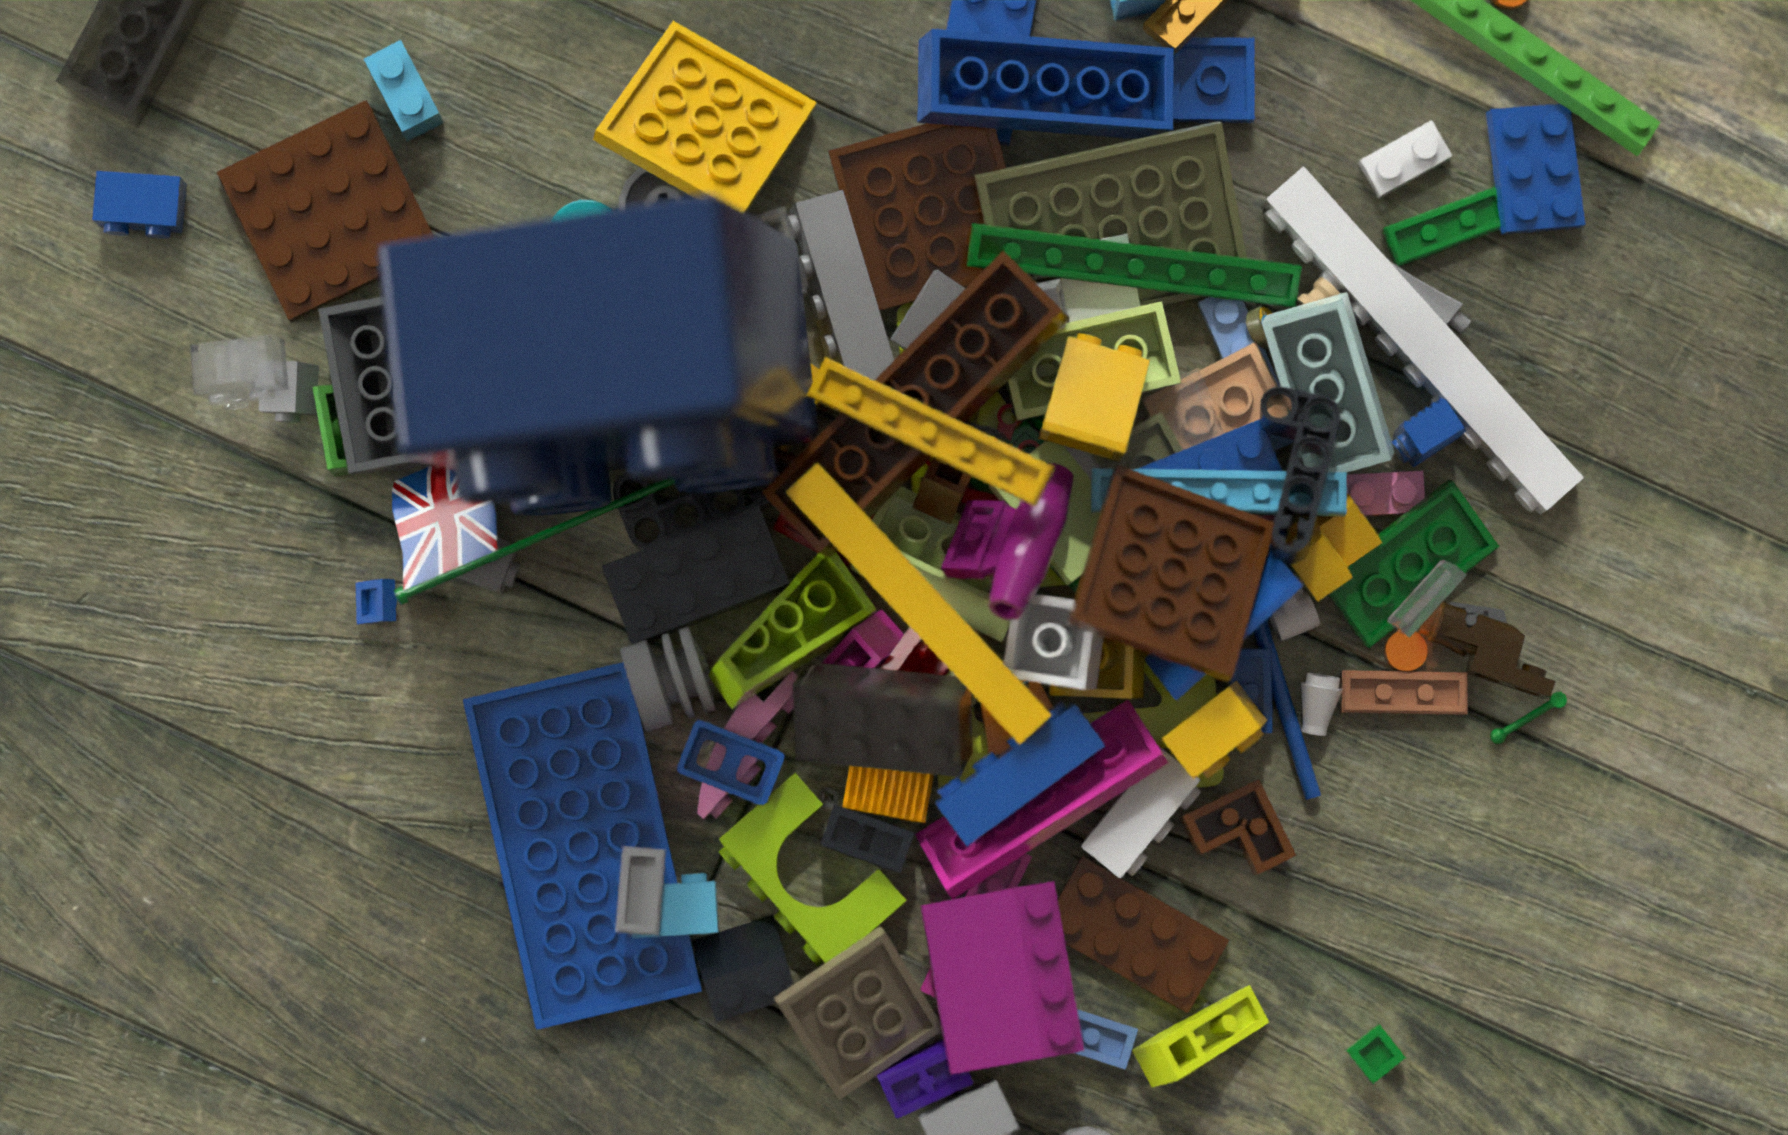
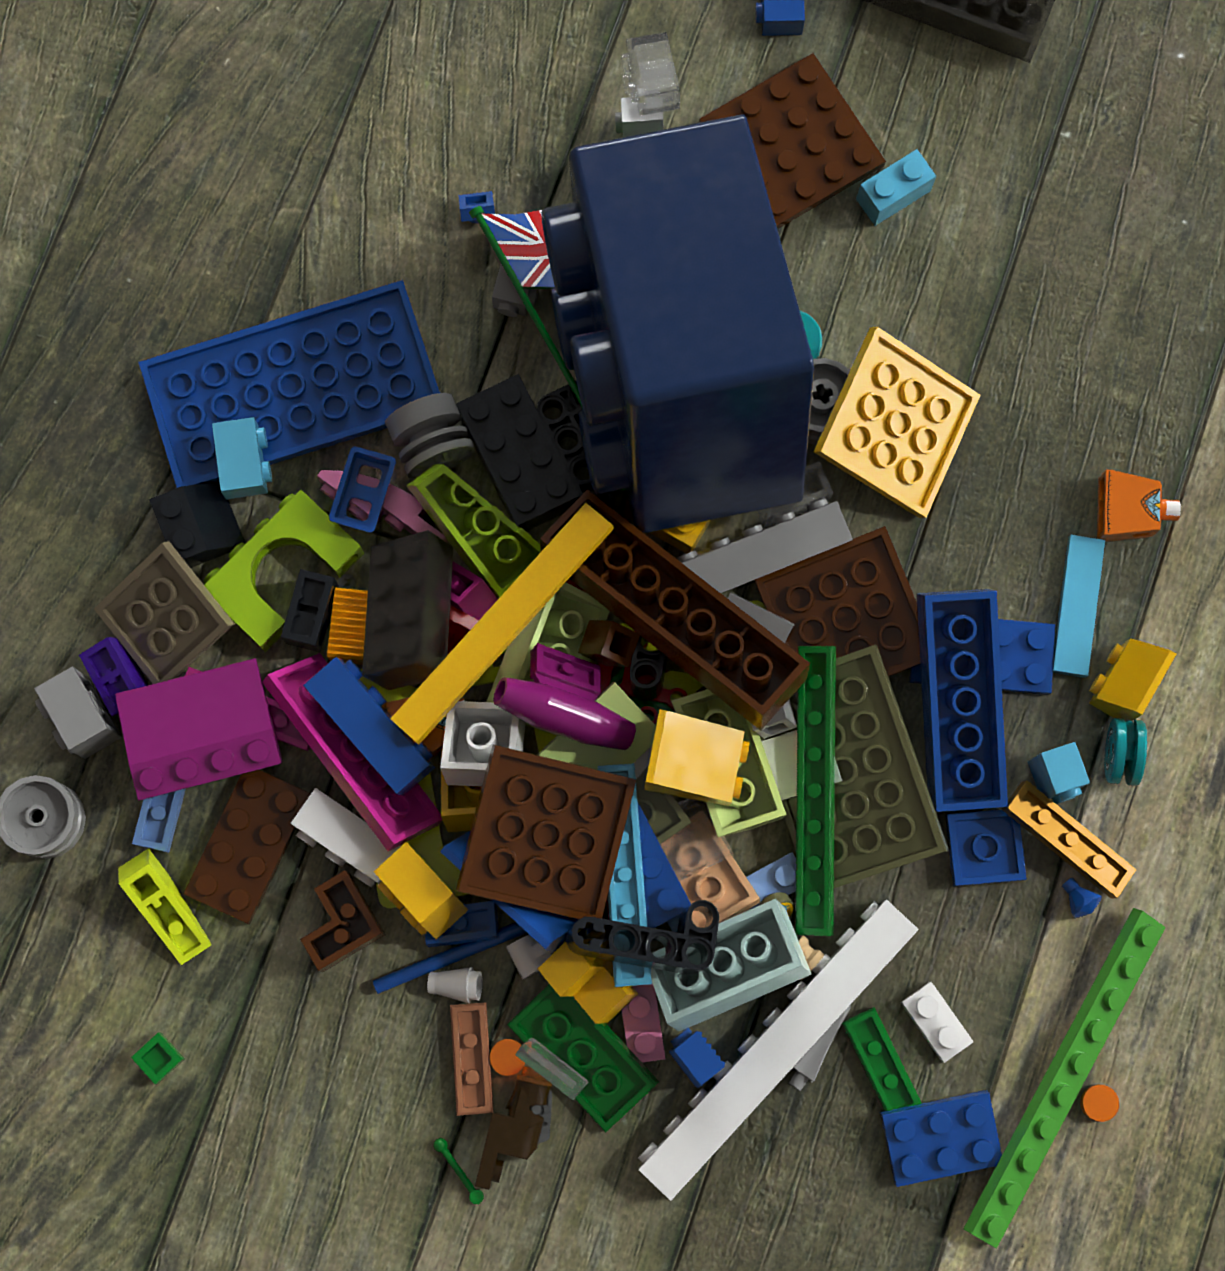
camera: 90 degrees right, 5 degrees down
light grey tile [615,846,666,936] -> none
yellow tile [807,357,1055,507] -> none

